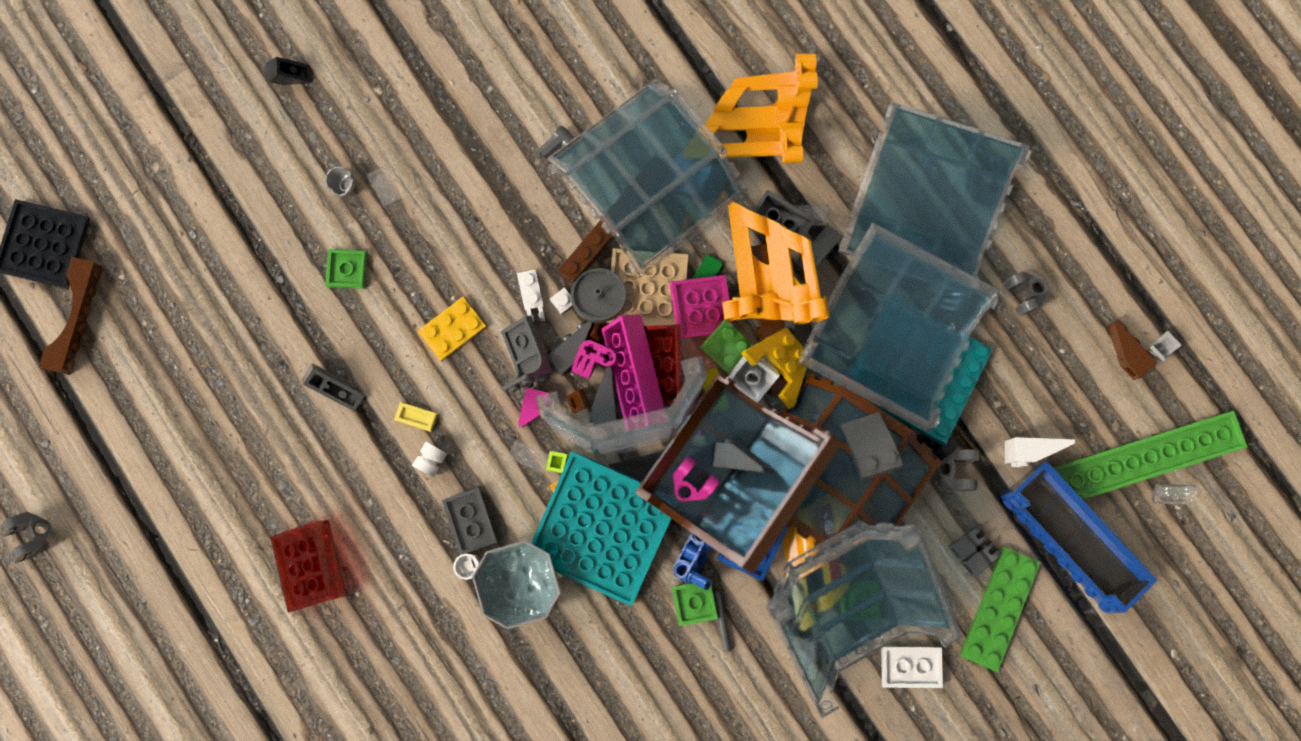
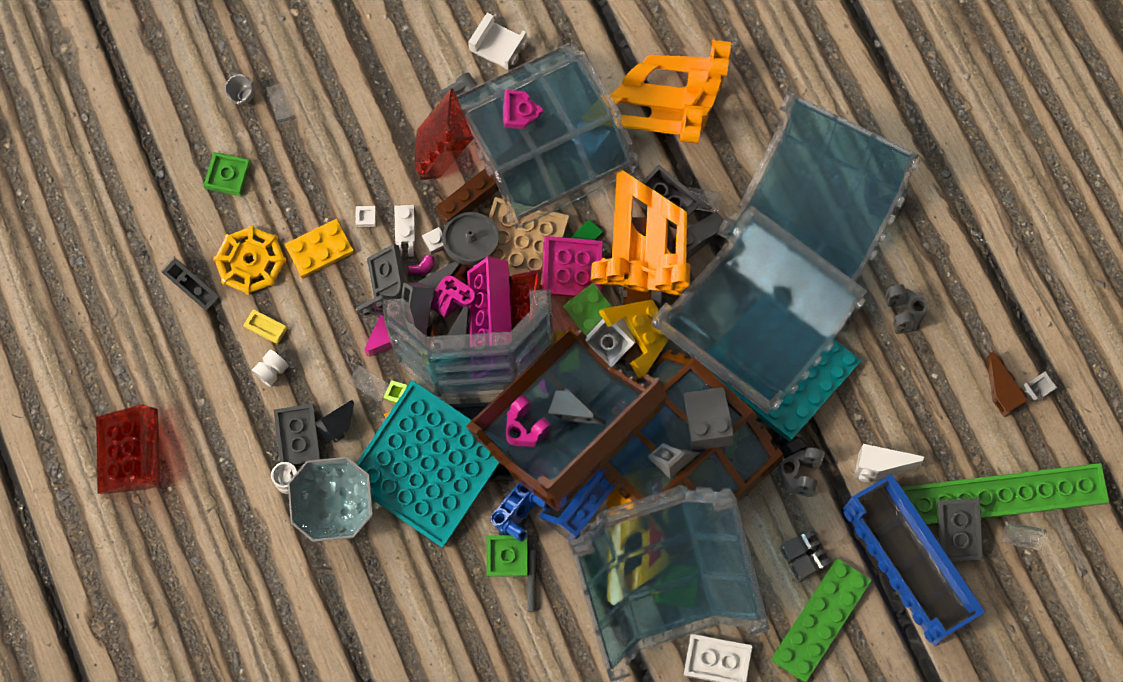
camera: 15 degrees right, 10 degrees down
none -> yellow plate [213,226,286,295]
none -> black slope [315,400,354,443]
none -> white plate [356,206,376,227]
none -> dark grey slope [401,283,434,346]
none -> dark pink arm [409,255,435,275]
none -> clear red slope [414,89,474,180]
none -> white panel [468,13,528,70]
none -> dark pink plate [503,90,544,129]
none -> light grey slope [648,443,700,479]
none -> dark grey plate [937,497,983,562]

